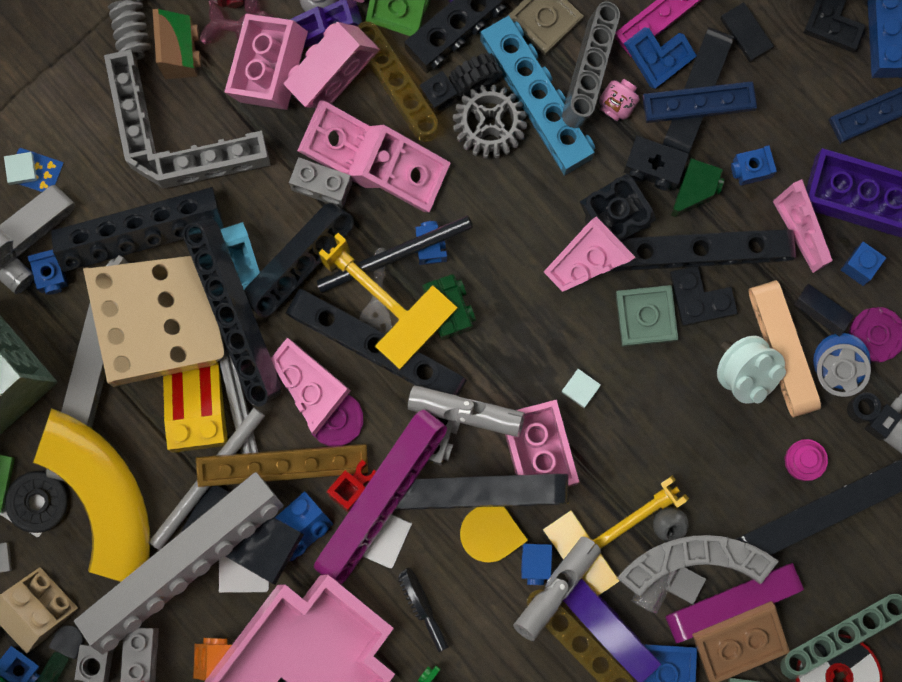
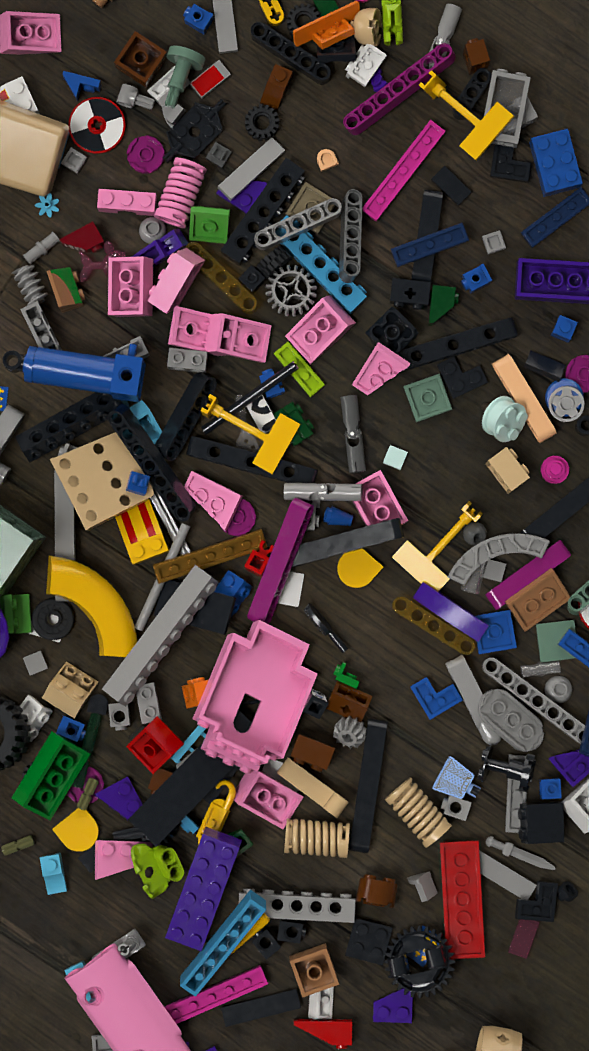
camera: 15 degrees left, 5 degrees up
blue brick [28,249,69,295] -> none
white sticker [219,557,269,593] -> none
light grey piece [513,537,601,641] -> none
blue brick [521,544,552,585] -> none
bright pink head [599,79,640,121] -> none
blue plate [624,27,697,89] -> none
bright pink wing [773,179,832,273] -> none
none -> blue piece [3,344,146,402]
none -> blue tile [126,471,150,496]
none -> slope [246,395,276,433]
none -> light grey beam [254,198,342,250]
none -> lime tile [274,342,325,398]
none -> bright pink slope [285,295,356,364]
none -> blue cone [323,506,353,526]
none -> dark grey piece [340,395,366,473]
none -> light grey tile [482,230,506,255]
none -> tan brick [486,447,530,494]

